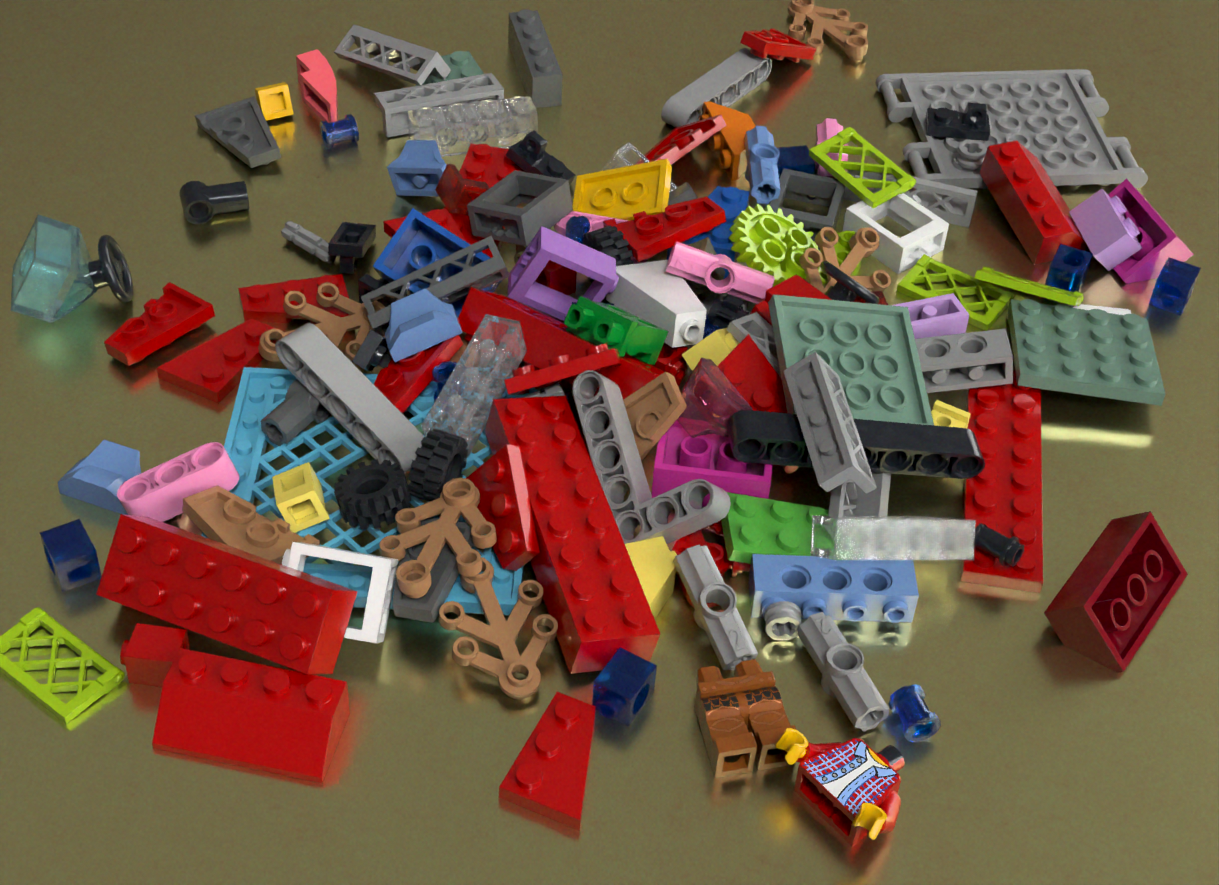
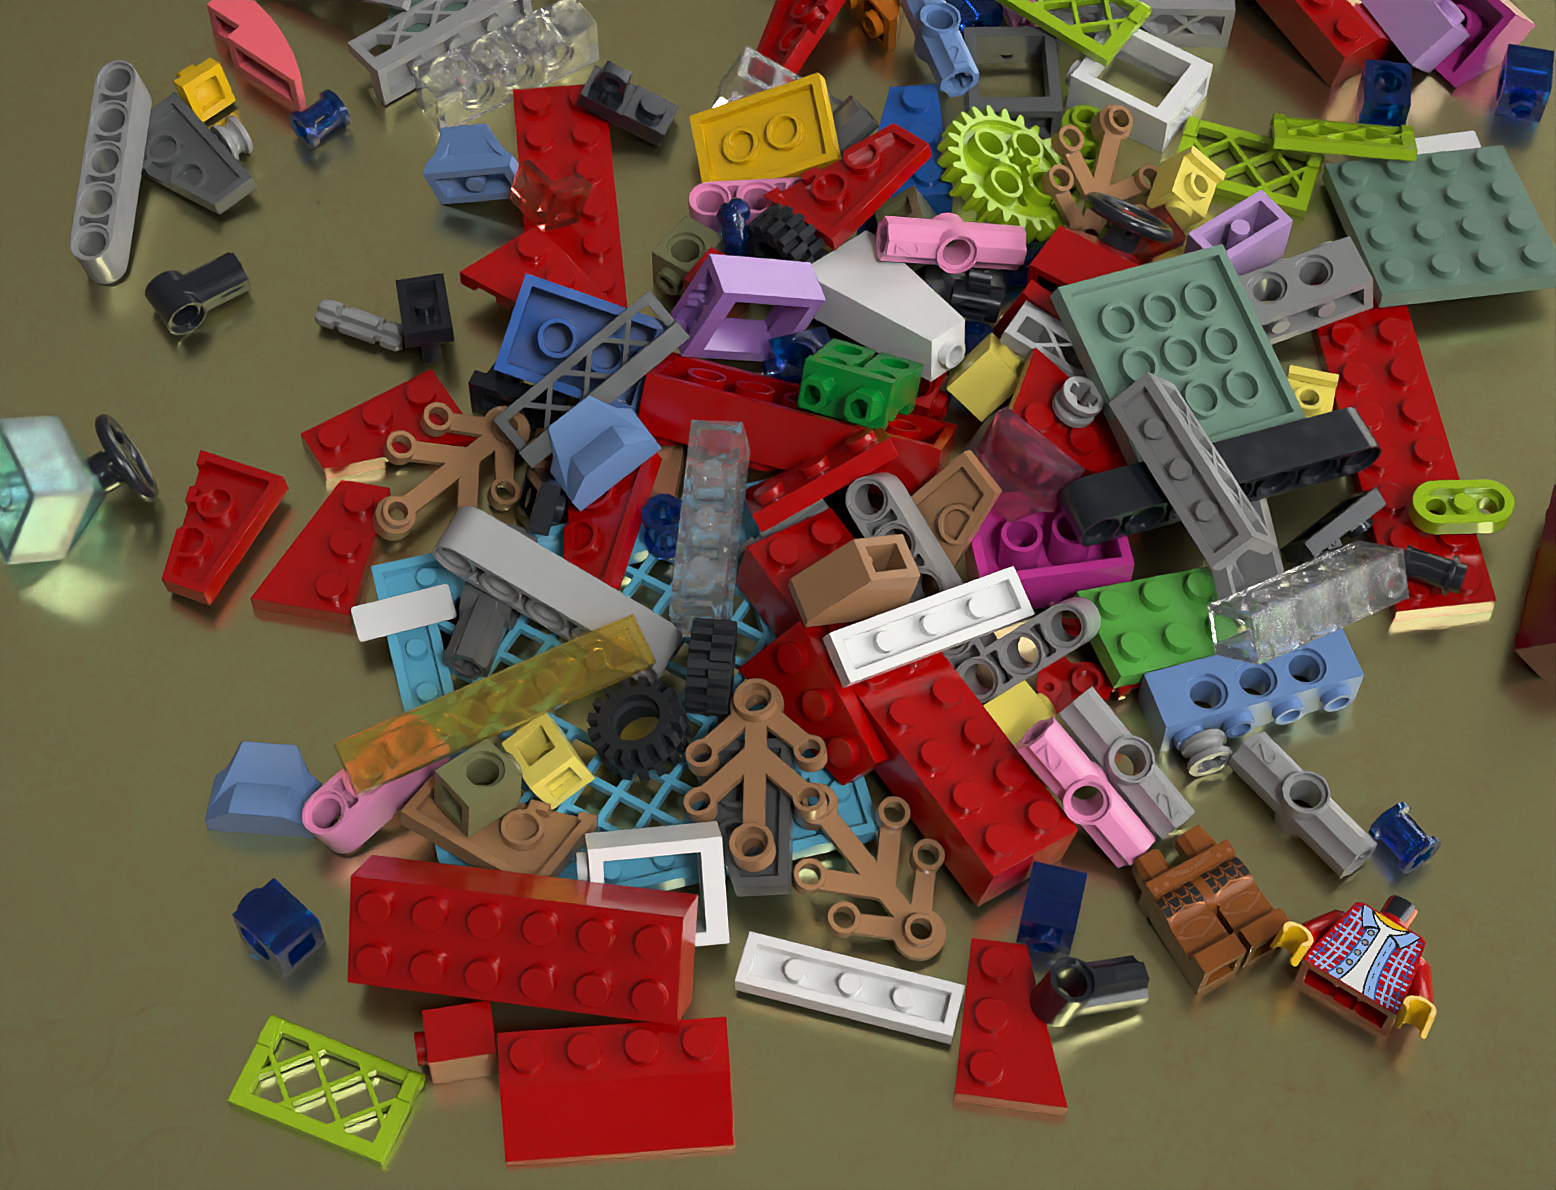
camera: 15 degrees left, 15 degrees up
dark grey window [467,170,573,246] -> none
none -> light grey beam [70,60,152,285]
none -> light grey bush [210,115,254,161]
none -> clear yellow plate [334,614,656,797]
none -> white sticker [351,584,457,642]
none -> olive brick [434,737,523,838]
none -> white plate [735,931,965,1044]
none -> medium nougat slope [788,534,921,627]
none -> white plate [822,566,1034,688]
none -> bright pink piece [1016,716,1155,868]
none -> black piece [1030,955,1150,1027]
none -> light grey bush [1052,376,1104,428]
none -> light yellow brick [1146,146,1226,232]
none -> hinge [1280,487,1387,581]
none -> lime plate [1409,479,1515,535]

